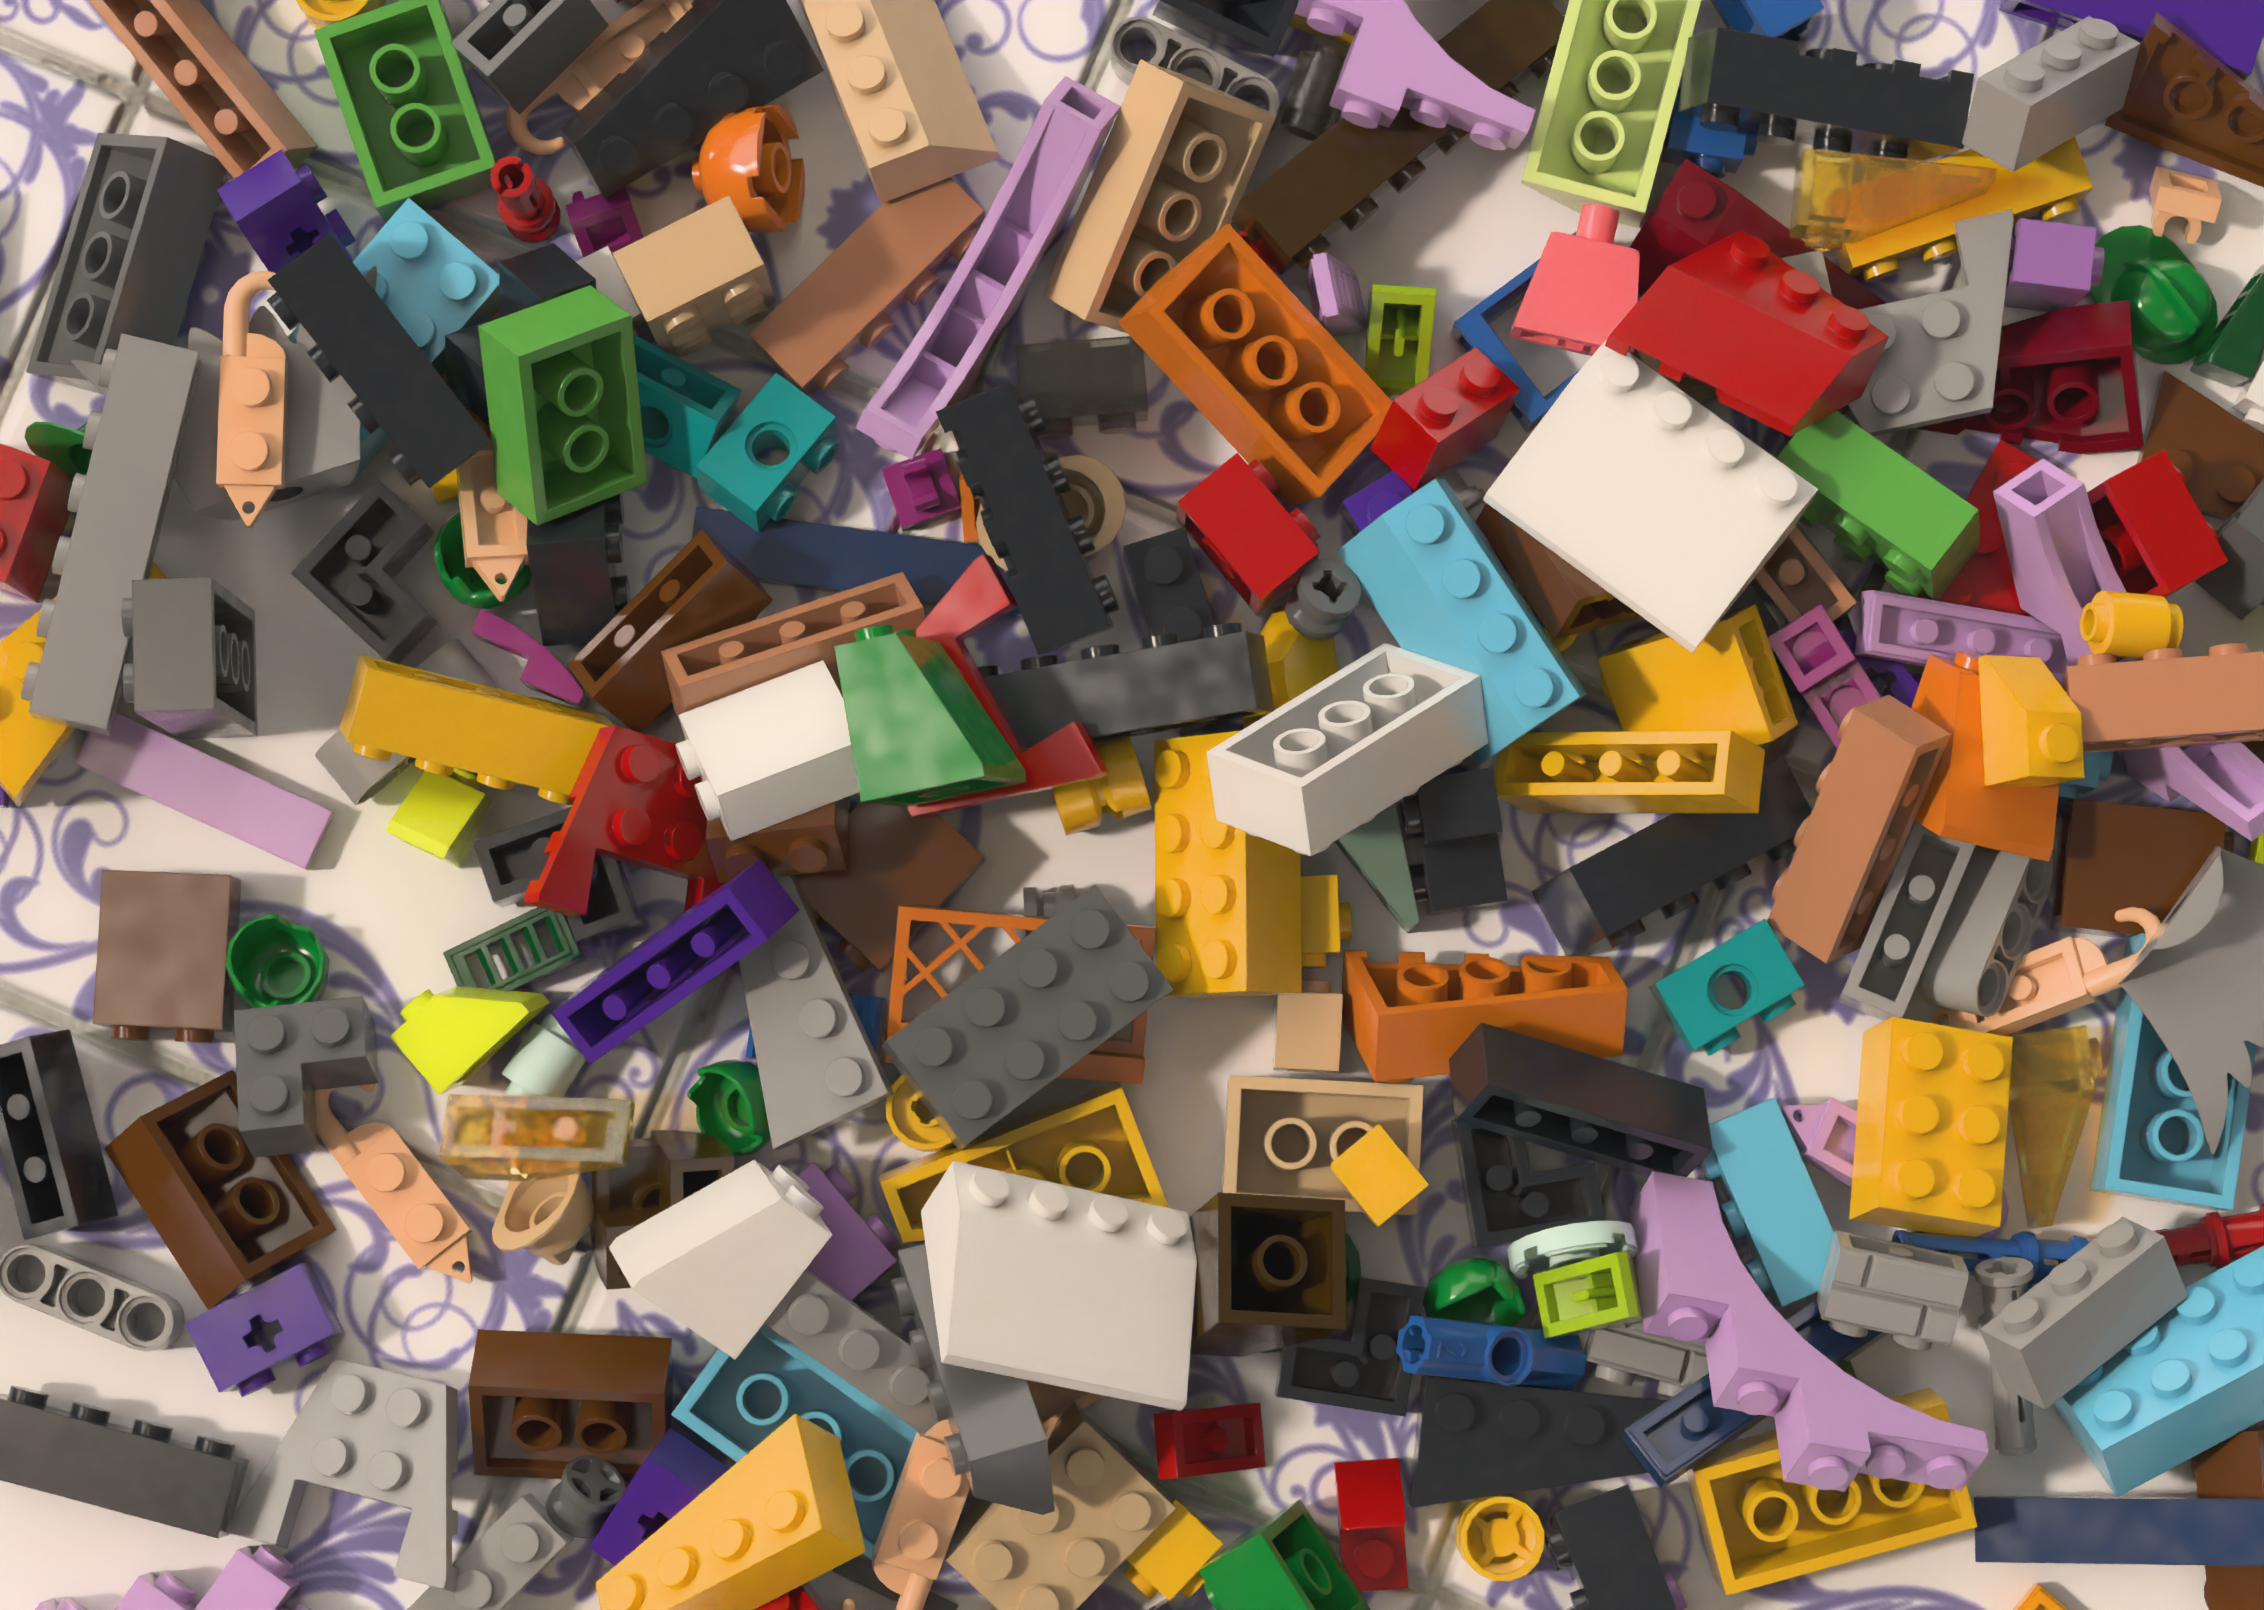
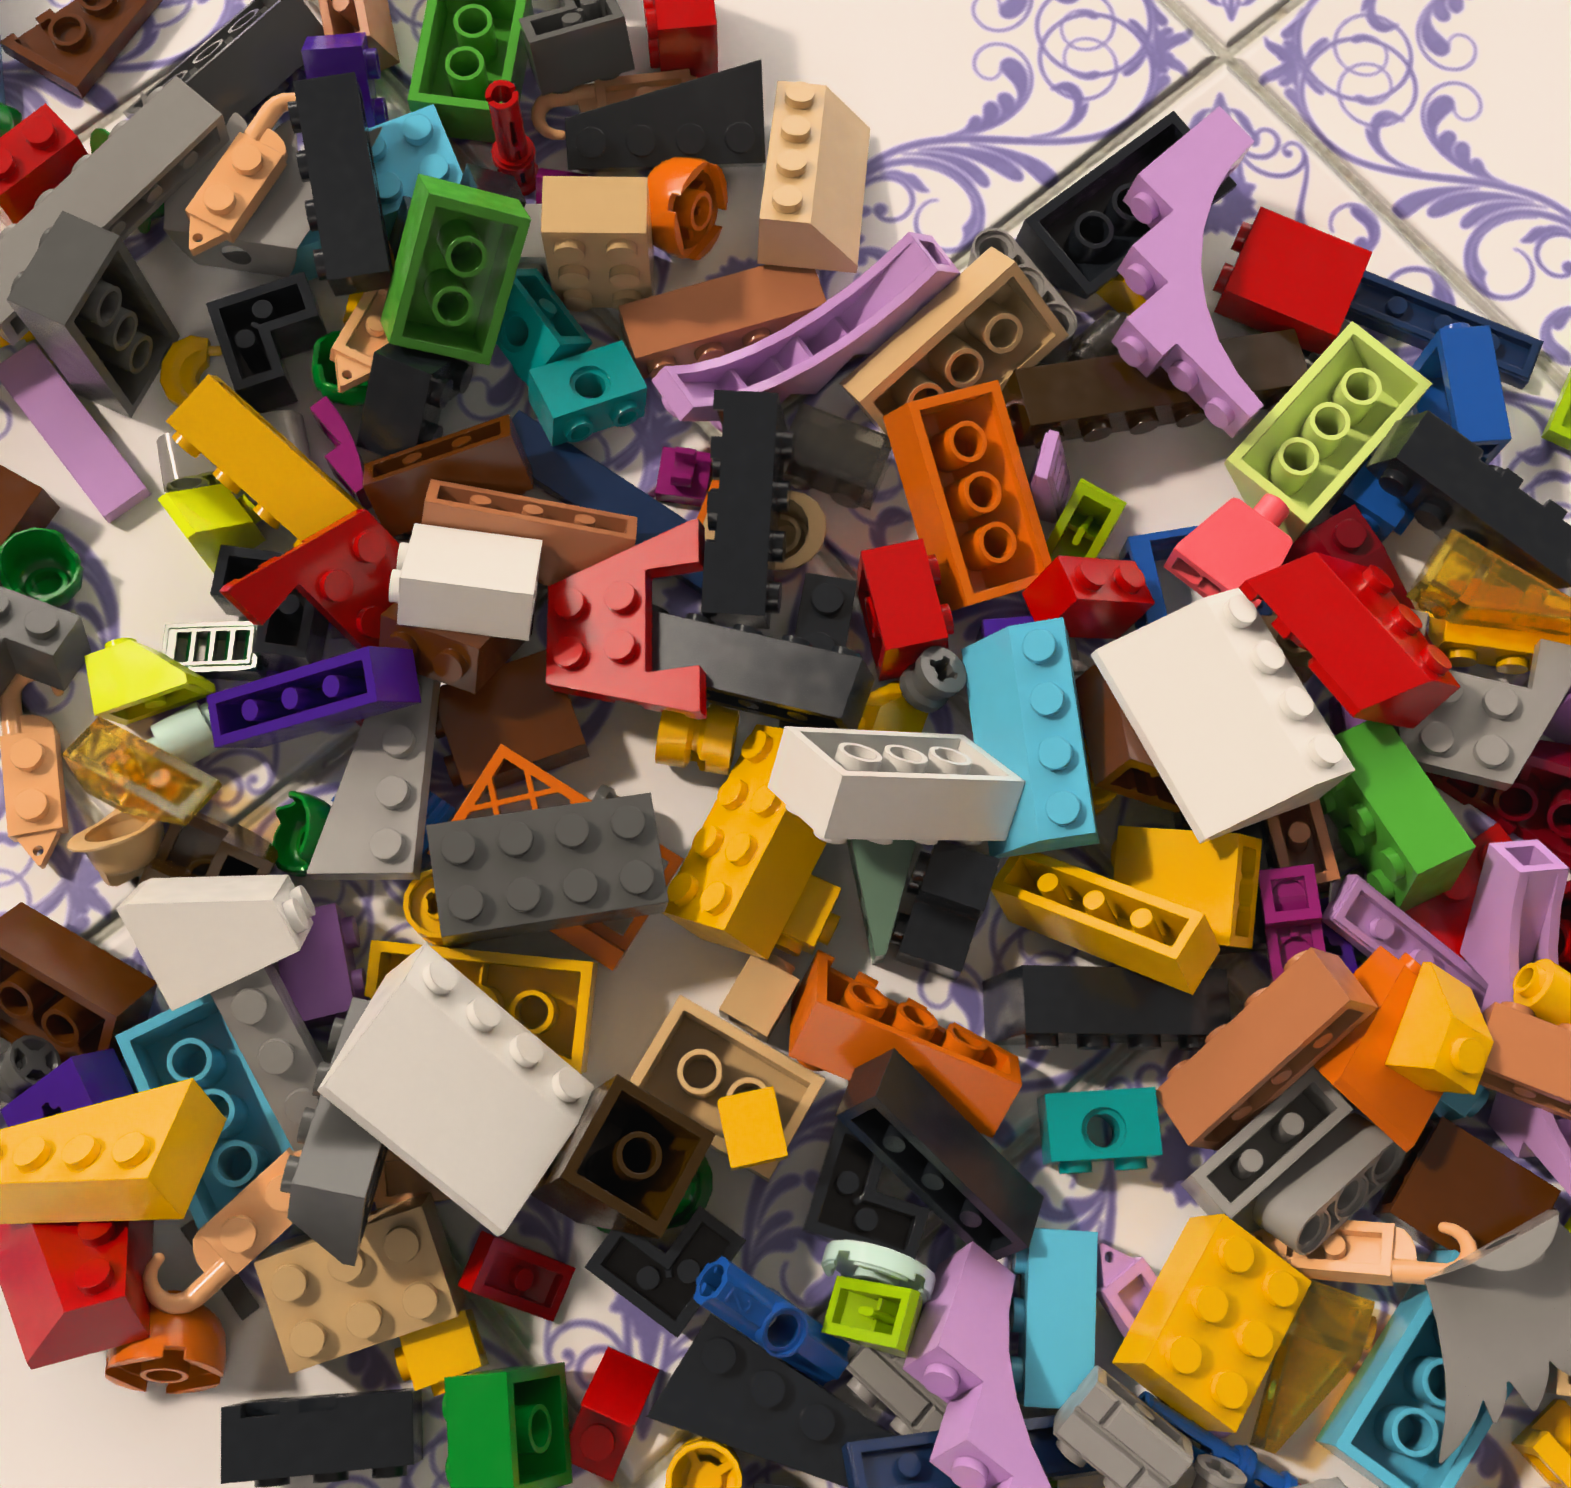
camera: 25 degrees right, 10 degrees down
slope [834,625,1027,807] -> none
green hair [1423,1257,1526,1327] -> none
none -> yellow piece [160,335,223,407]

